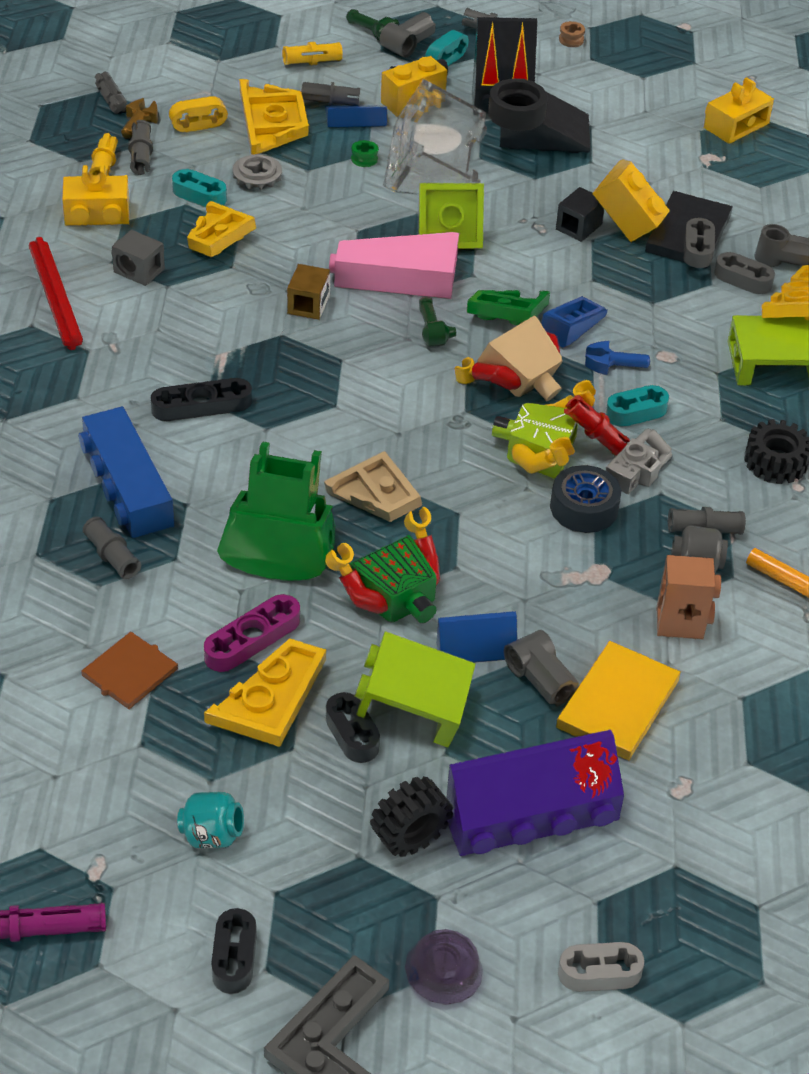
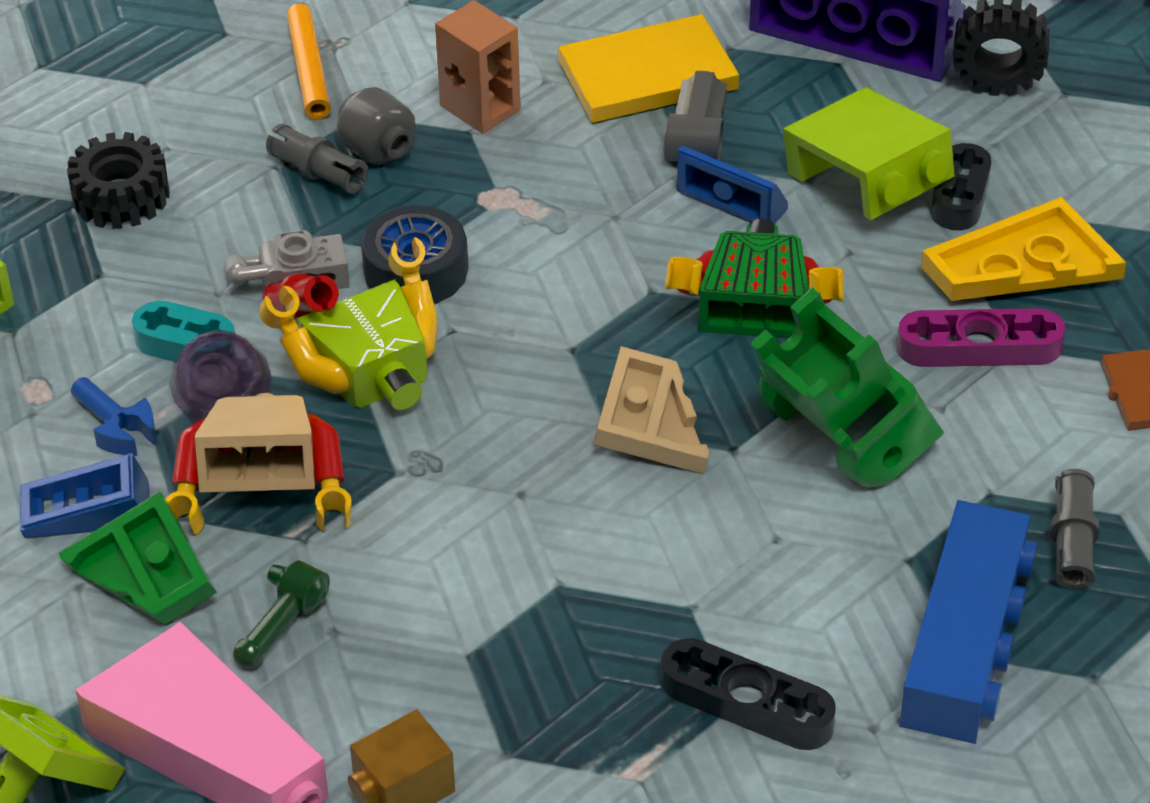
camera: 135 degrees left, 0 degrees up
none -> clear purple hat [169,330,271,422]

